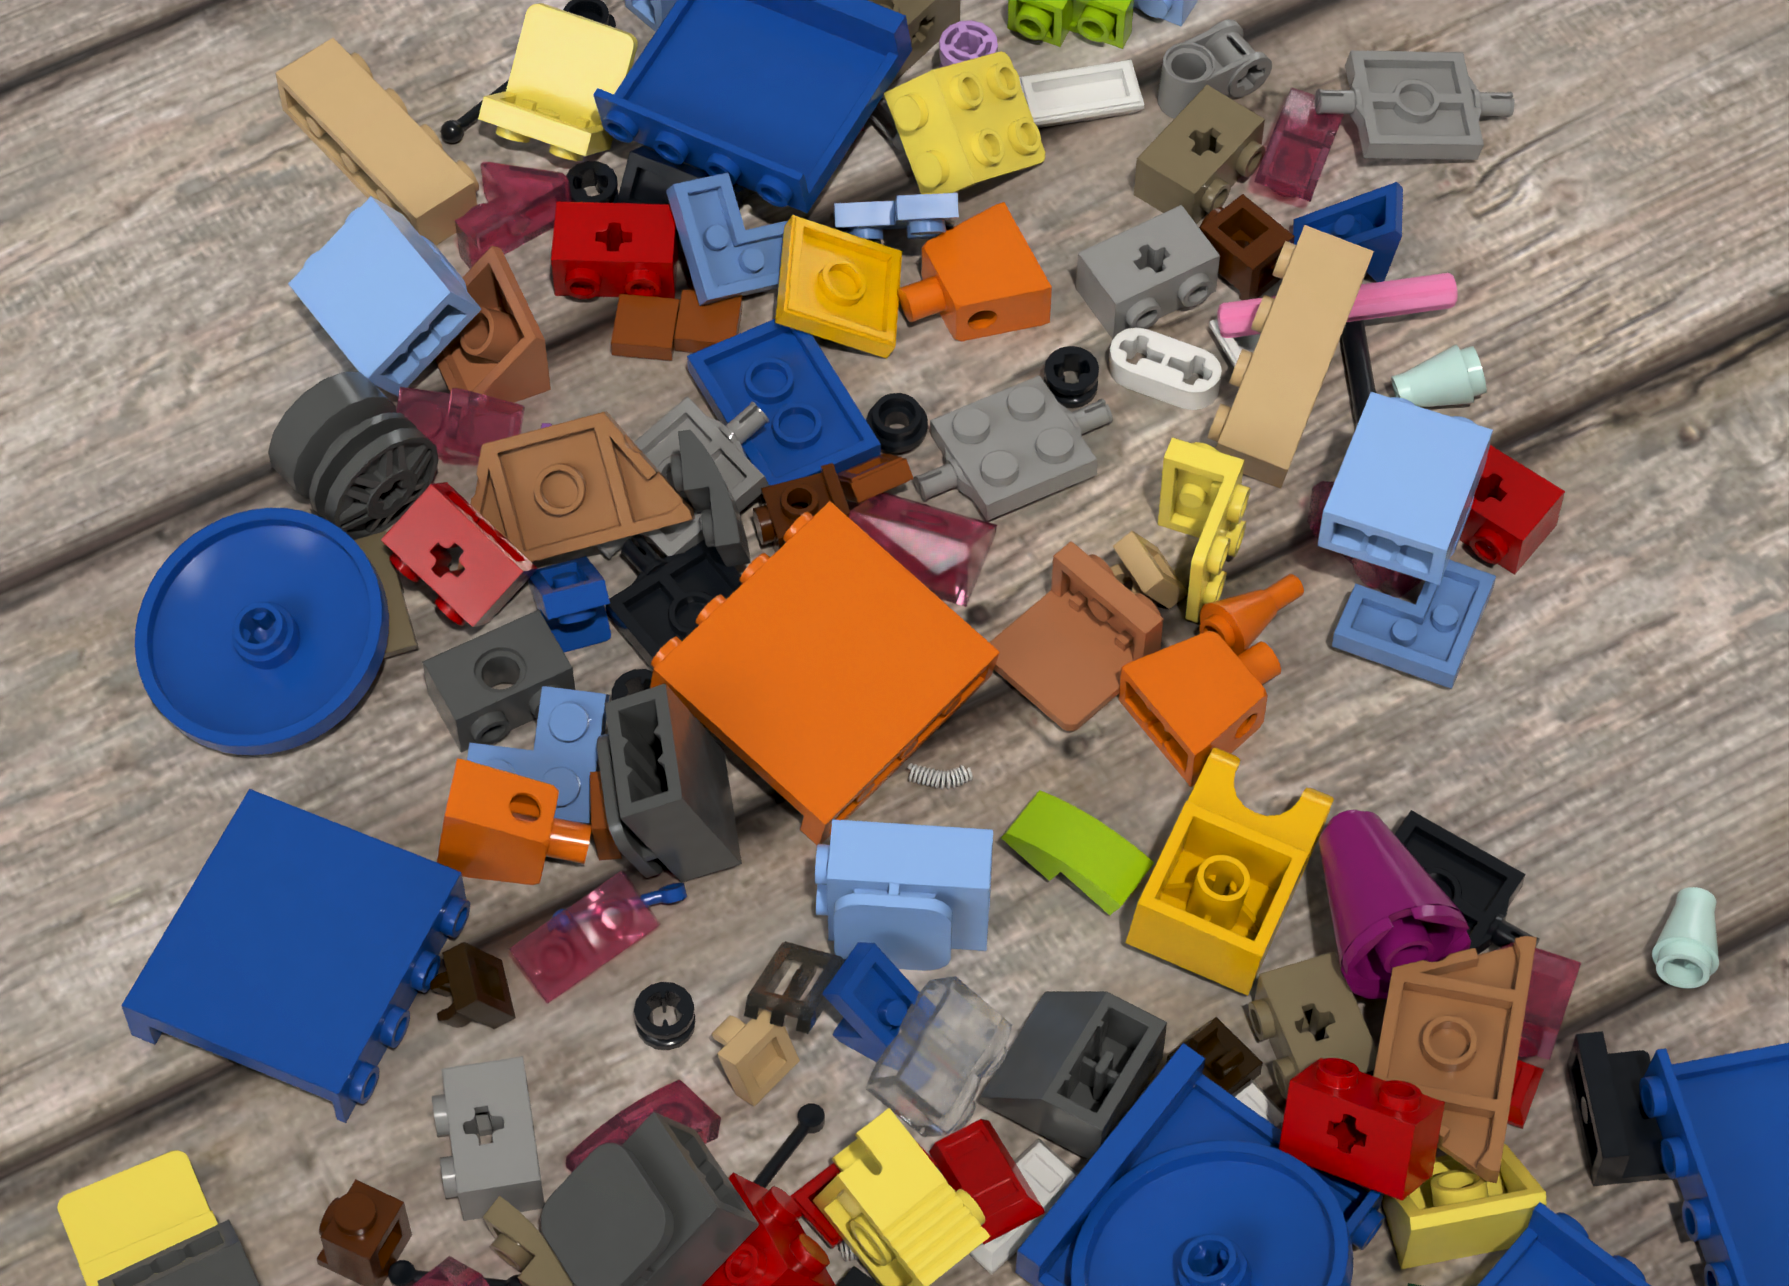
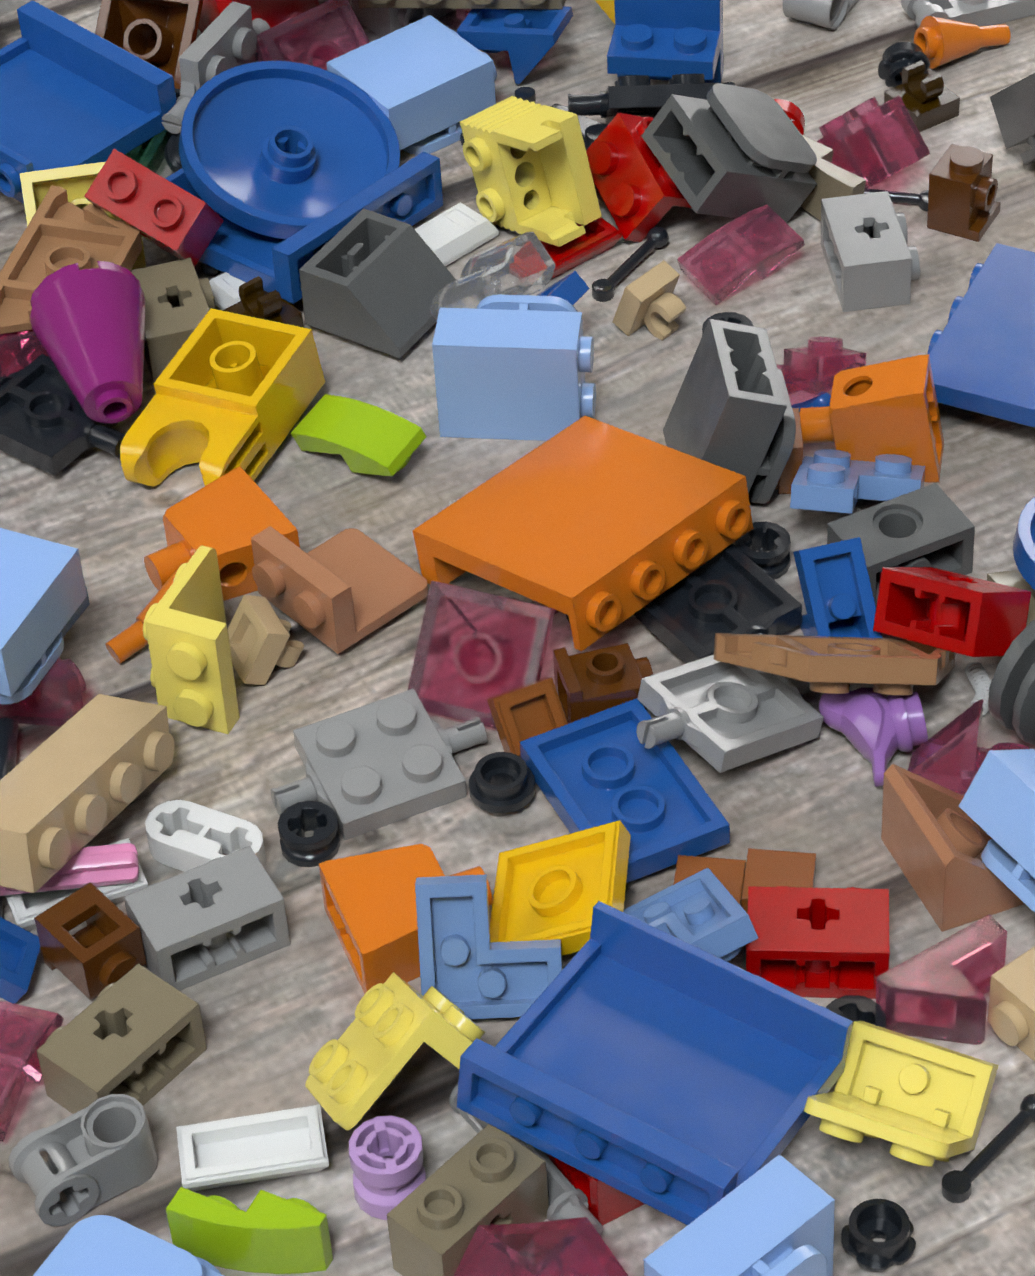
camera: 175 degrees left, 15 degrees down
dark brown tile [430,942,516,1029] -> none
dark grey slope [671,430,751,567] -> none
clear smoke tile [744,941,846,1034] -> none
red tile [929,1119,1045,1245] -> none

